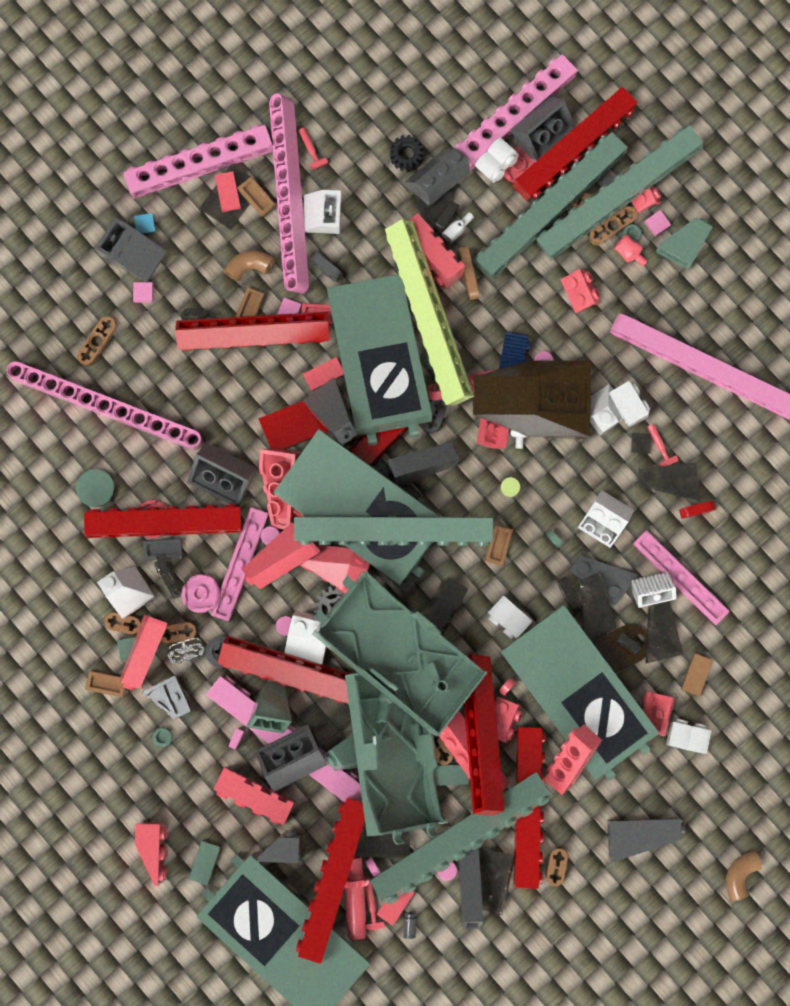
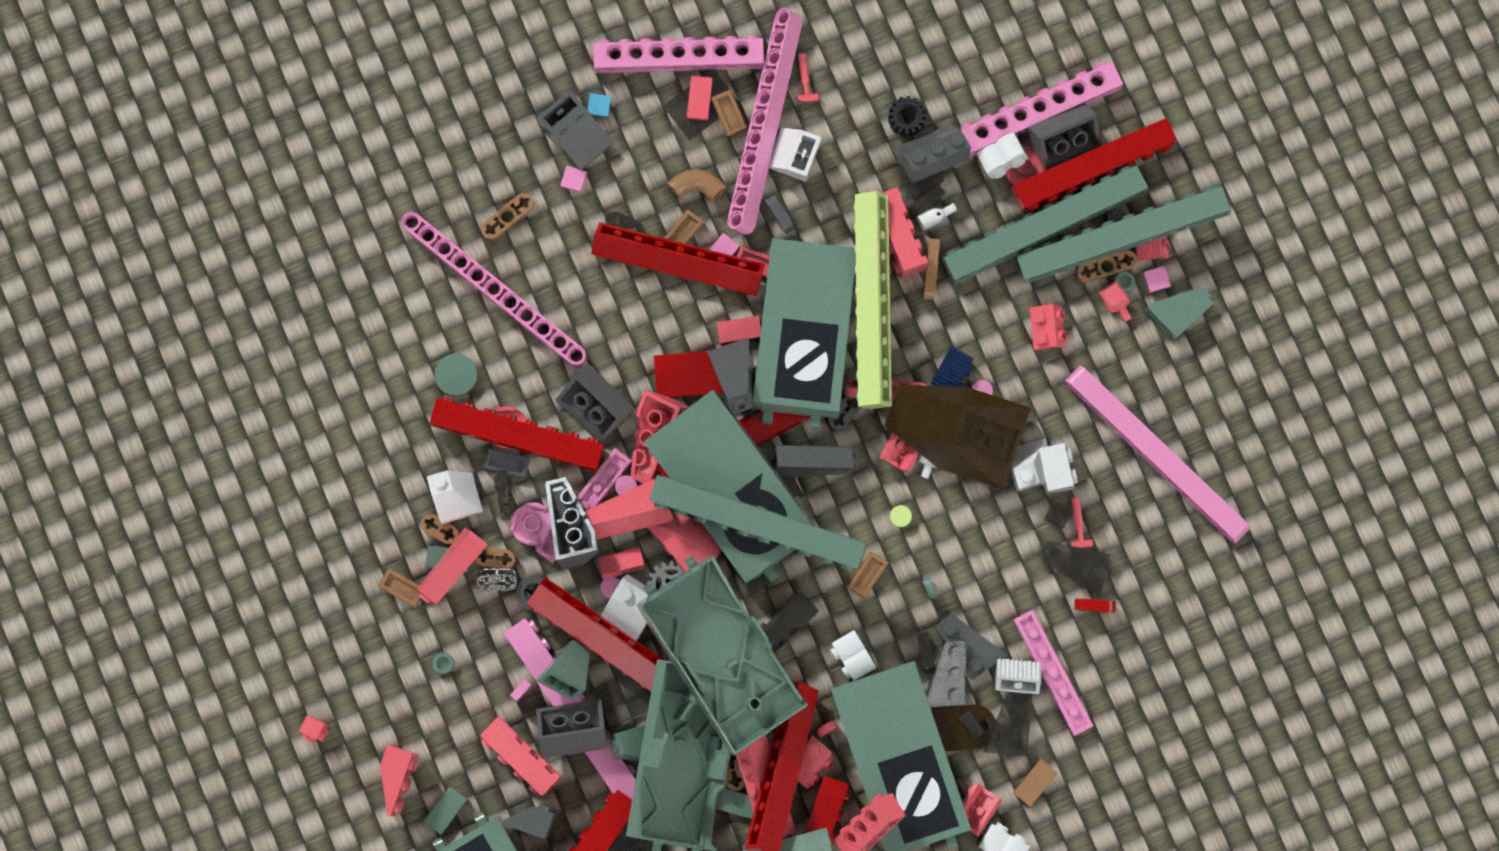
camera: 20 degrees right, 0 degrees up
wing [142,675,193,719] -> none
white slope [578,490,634,548] -> none
none -> coral plate [299,715,329,742]
none -> dark grey wedge [545,477,599,570]
none -> coral tile [598,547,645,579]

